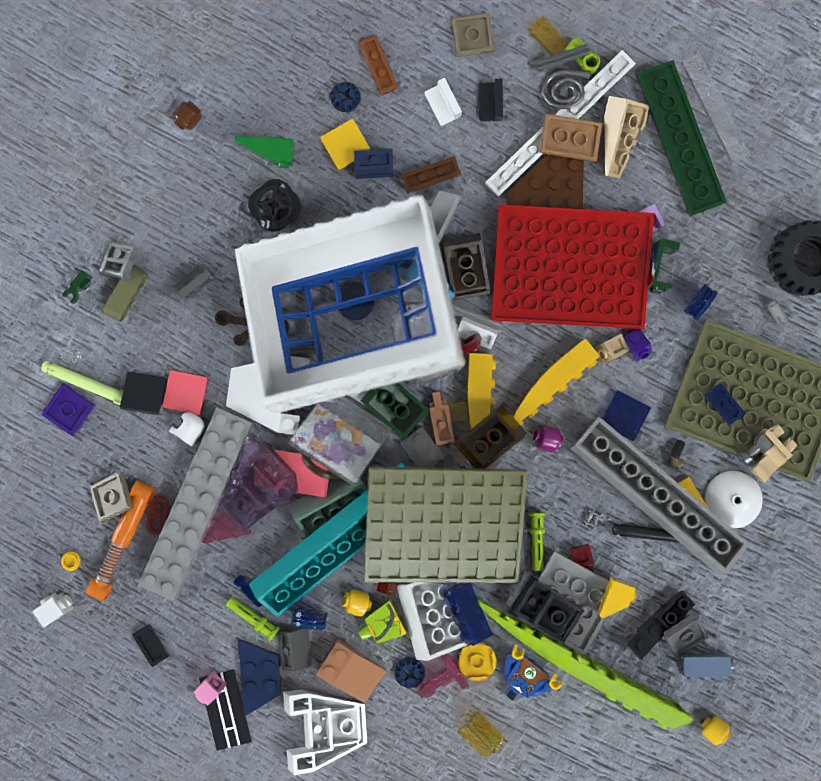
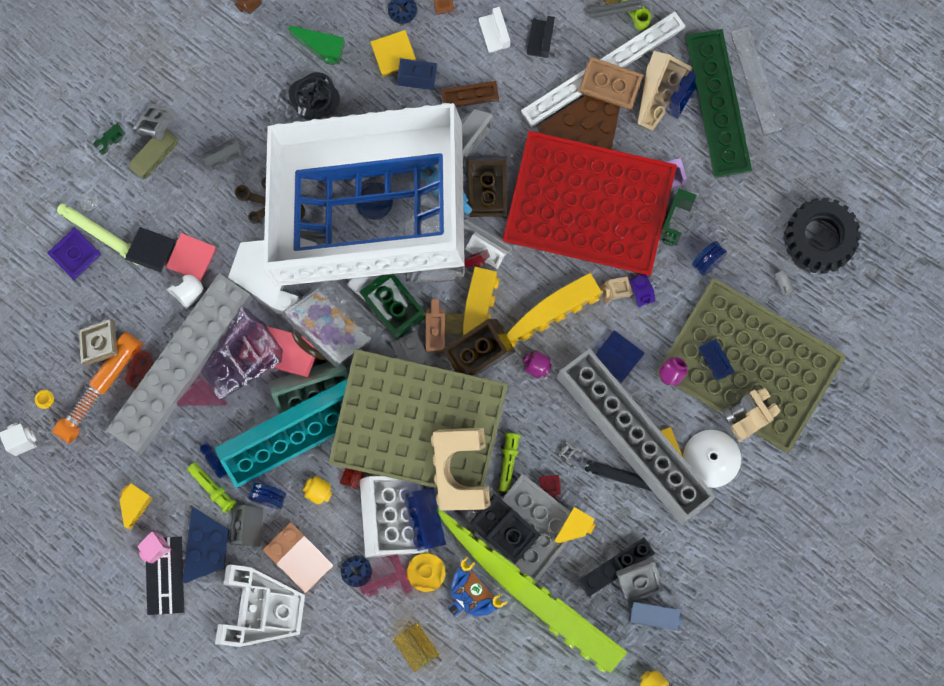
camera: 10 degrees right, 10 degrees down
black tile [132,624,169,667] -> none
lime torso [358,598,407,643] -> none
flat silver piece [542,68,591,109] -> none
arm [670,440,686,470] -> none
none -> yellow slope [120,483,153,530]
none -> tan arch [431,428,491,511]
none -> magenta head [659,357,688,386]
none -> clear blue plate [670,71,696,119]

